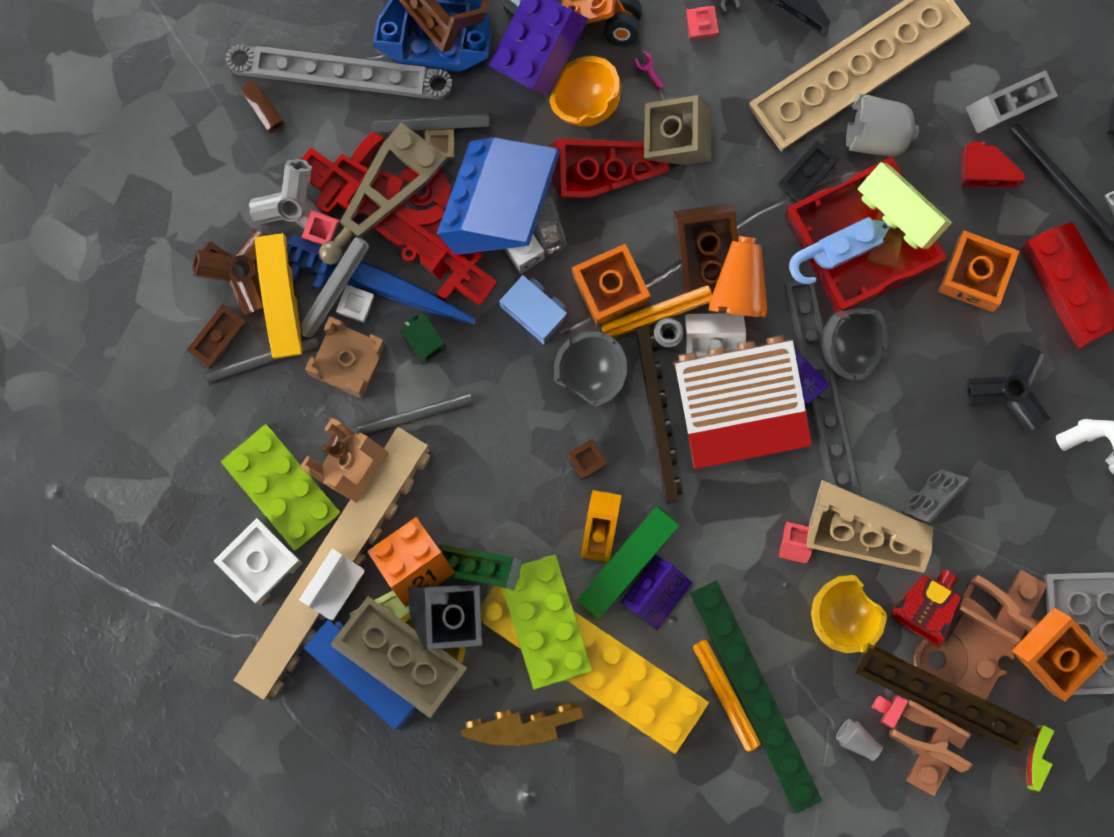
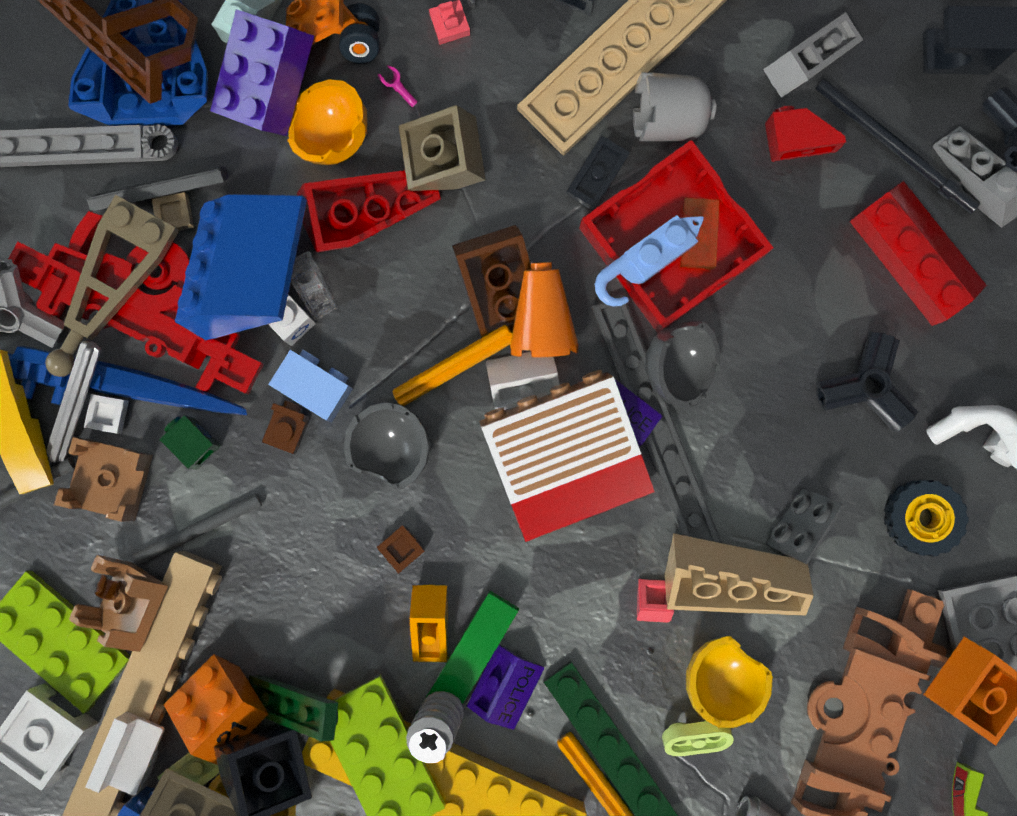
camera: 15 degrees left, 5 degrees up
coral slope [302,210,340,245] -> none
orange brick [572,243,651,327] -> none
dark brown plate [636,325,682,505] -> none
light grey cone [654,318,684,348] -> none
dark brown plate [855,643,1035,753] -> none
yellowish green brick [858,162,952,249] -> none
coral tile [871,695,908,729] -> none
torso [890,570,961,648] -> none
orange brick [938,230,1020,312] -> none
none -> reddish brown bracket [262,400,310,455]
none -> light grey piece [406,691,464,763]
none -> yellowish green plate [662,721,734,756]
none -> black wheel [884,480,969,557]

